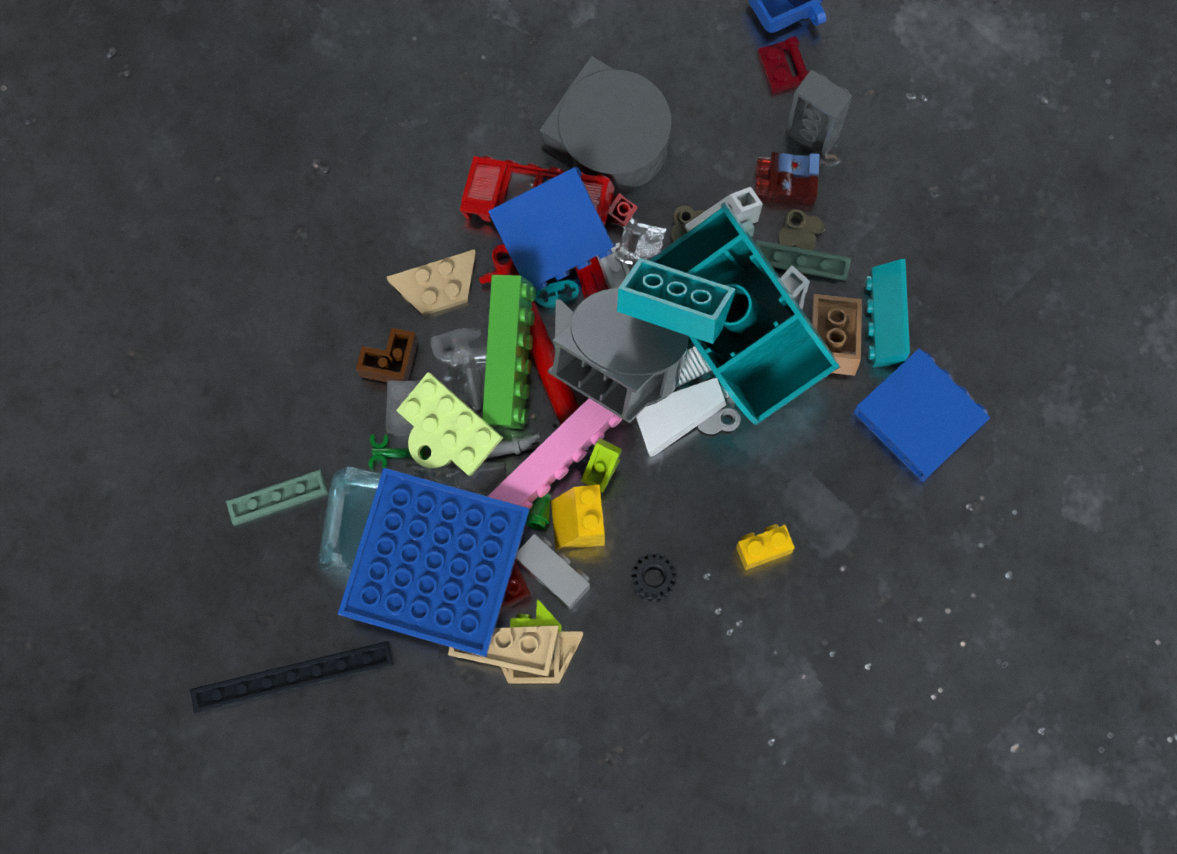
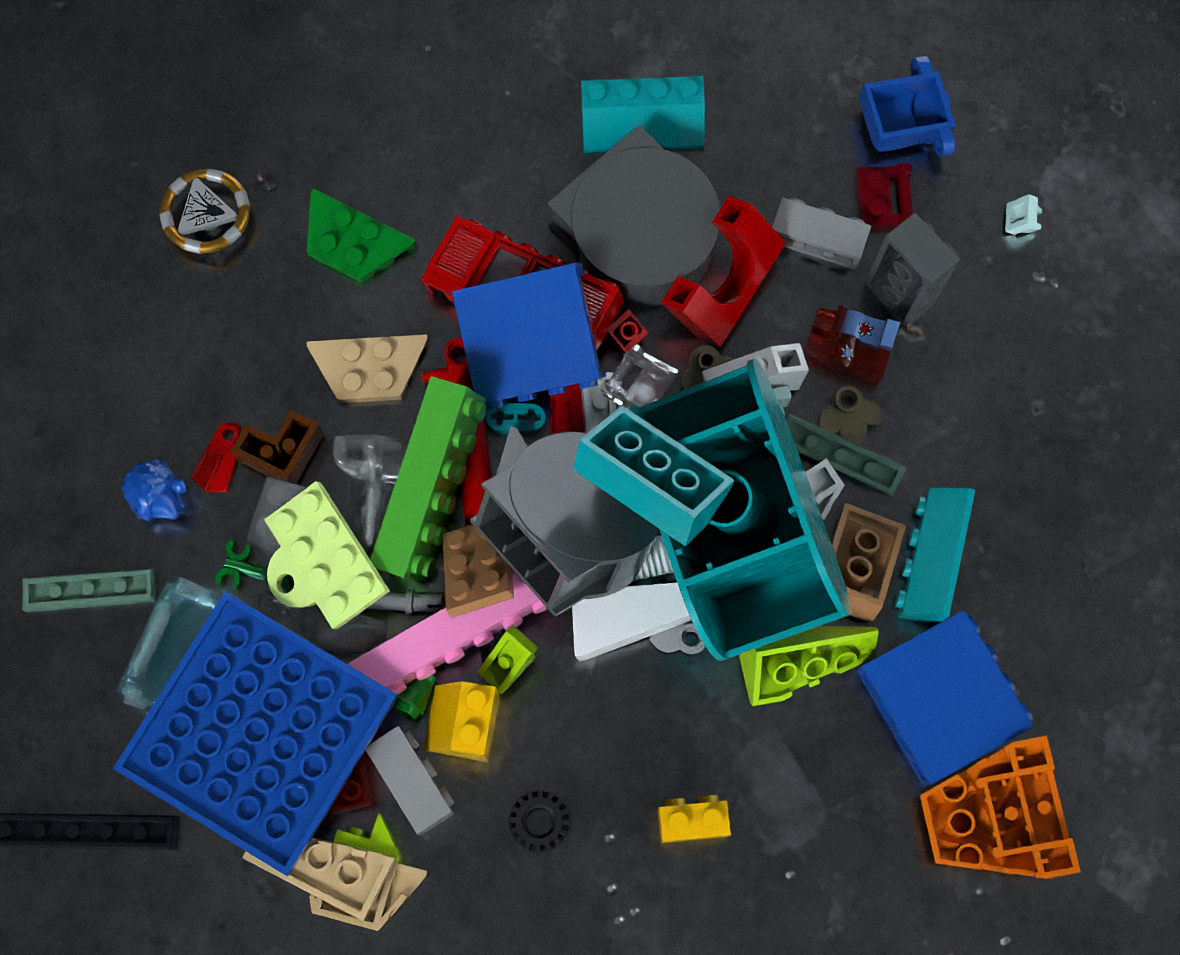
camera: 10 degrees right, 0 degrees up
none -> blue animal [121,459,186,521]
none -> piece [159,168,250,254]
none -> red piece [190,422,243,493]
none -> green wing [307,188,417,283]
none -> medium nougat plate [443,524,514,618]
none -> teal slope [581,76,705,153]
none -> red arch [661,196,786,348]
none -> lime wedge [739,626,879,706]
none -> light grey brick [772,197,871,270]
none -> orange wedge [920,735,1081,879]
none -> light aqua tile [1005,194,1042,235]

